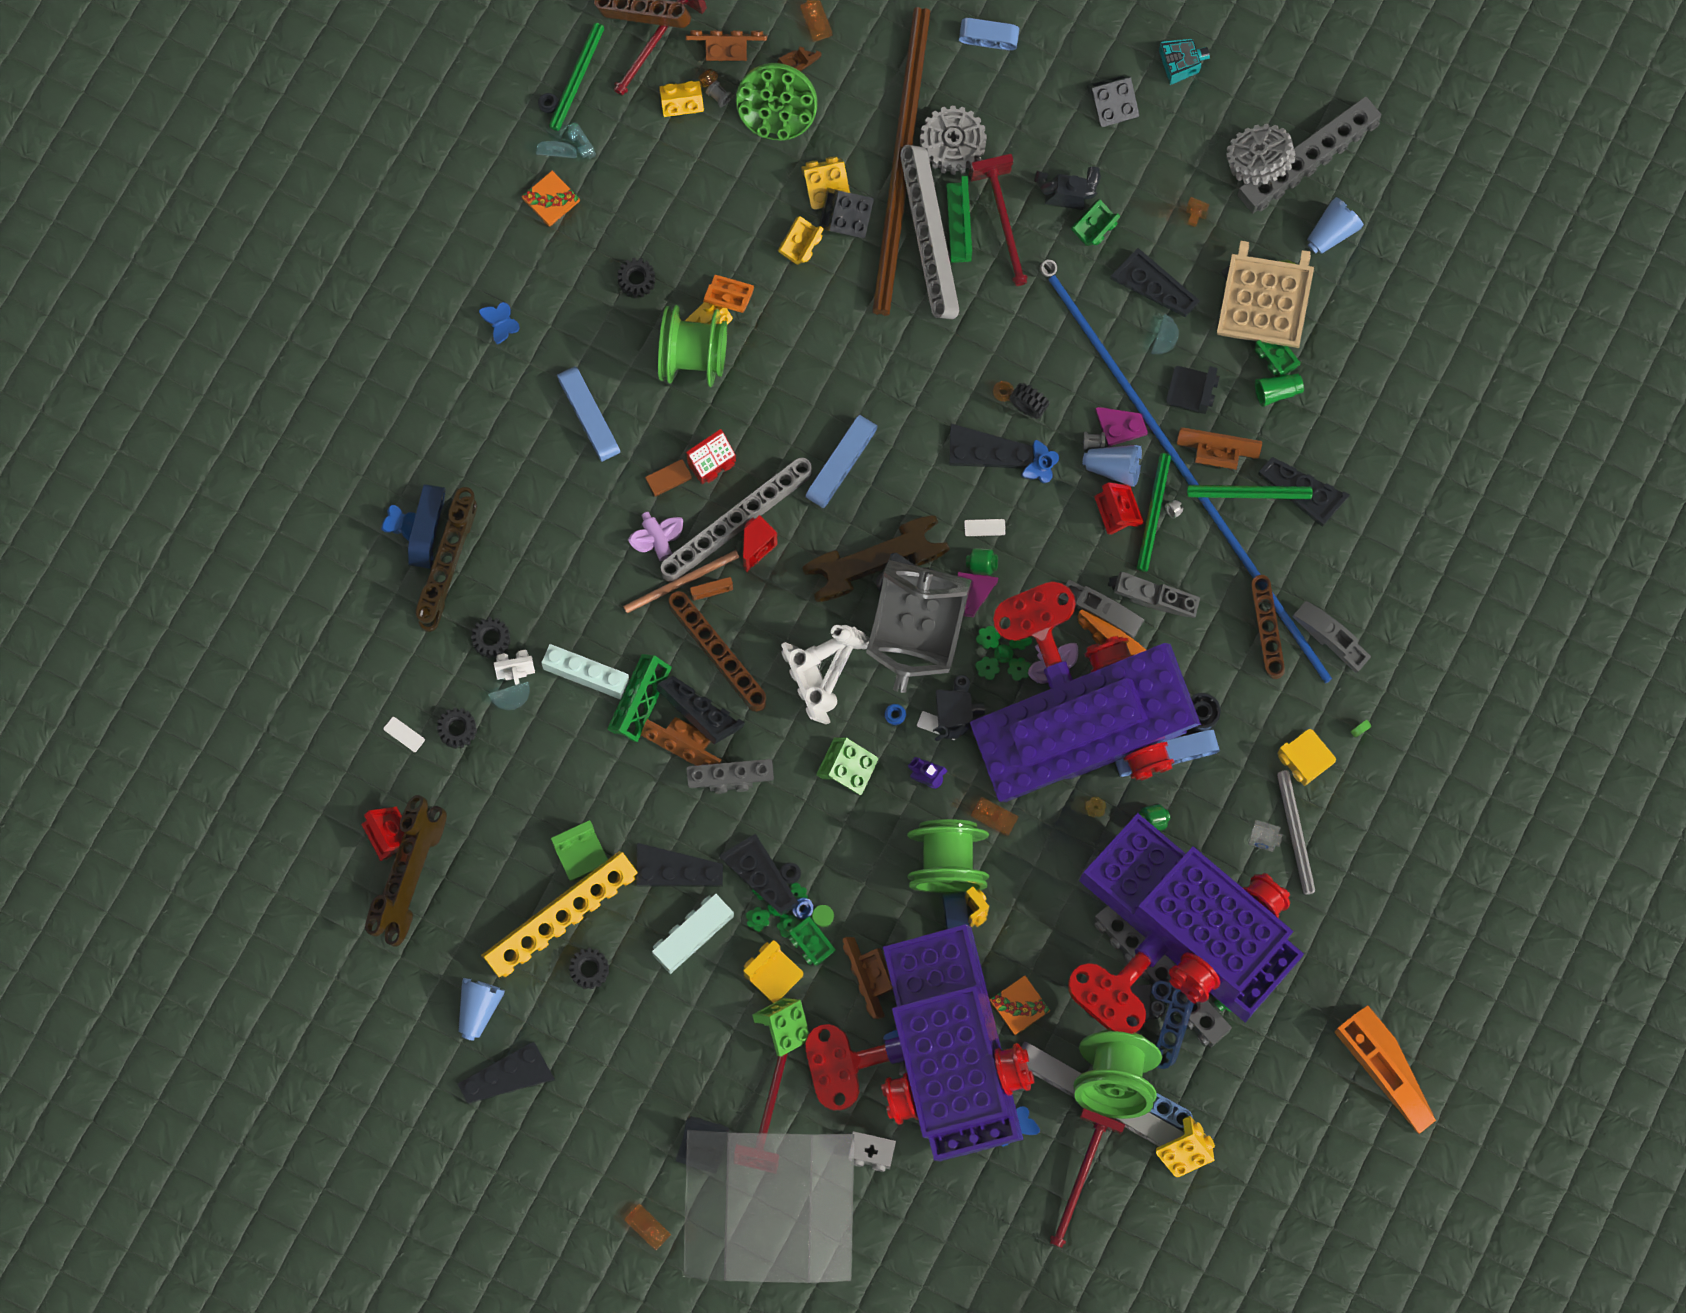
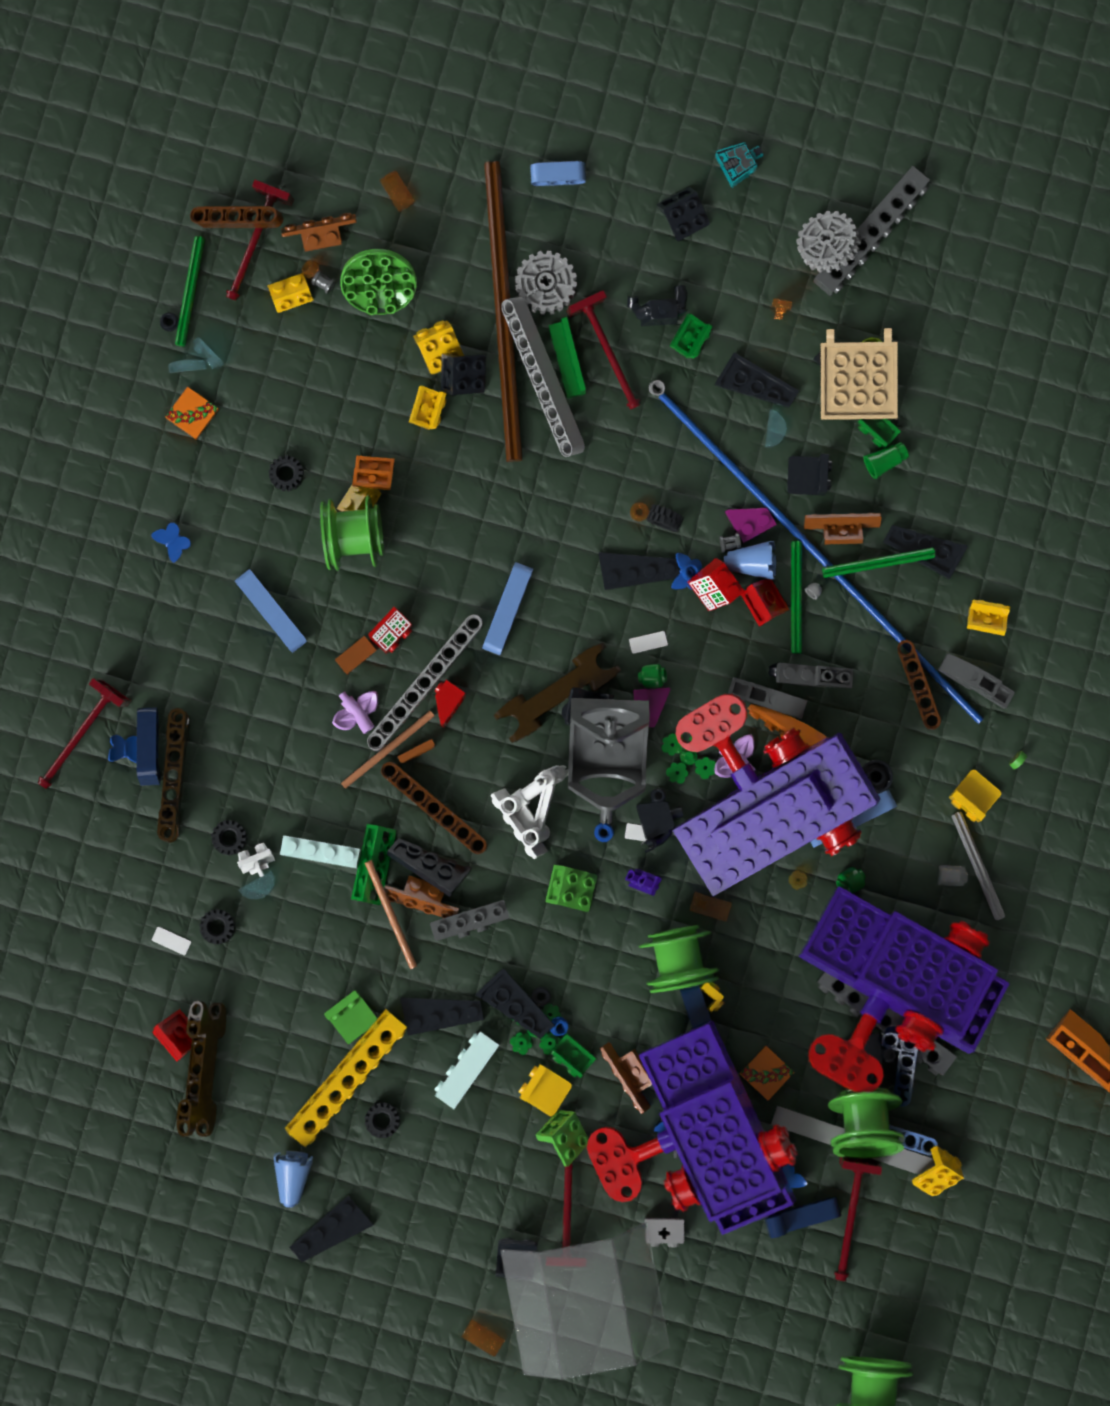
camera: 15 degrees left, 10 degrees up
reddish brown slope [777,46,822,71] -> none
bright green tile [812,905,834,928] -> none
medium blue cone [1307,197,1364,254] -> none
none -> dark red tile [37,678,131,789]
none -> nougat piece [365,860,417,969]
none -> red slope [687,558,745,611]
none -> dark blue beam [764,1197,842,1238]
none -> yellow bracket [967,600,1010,636]

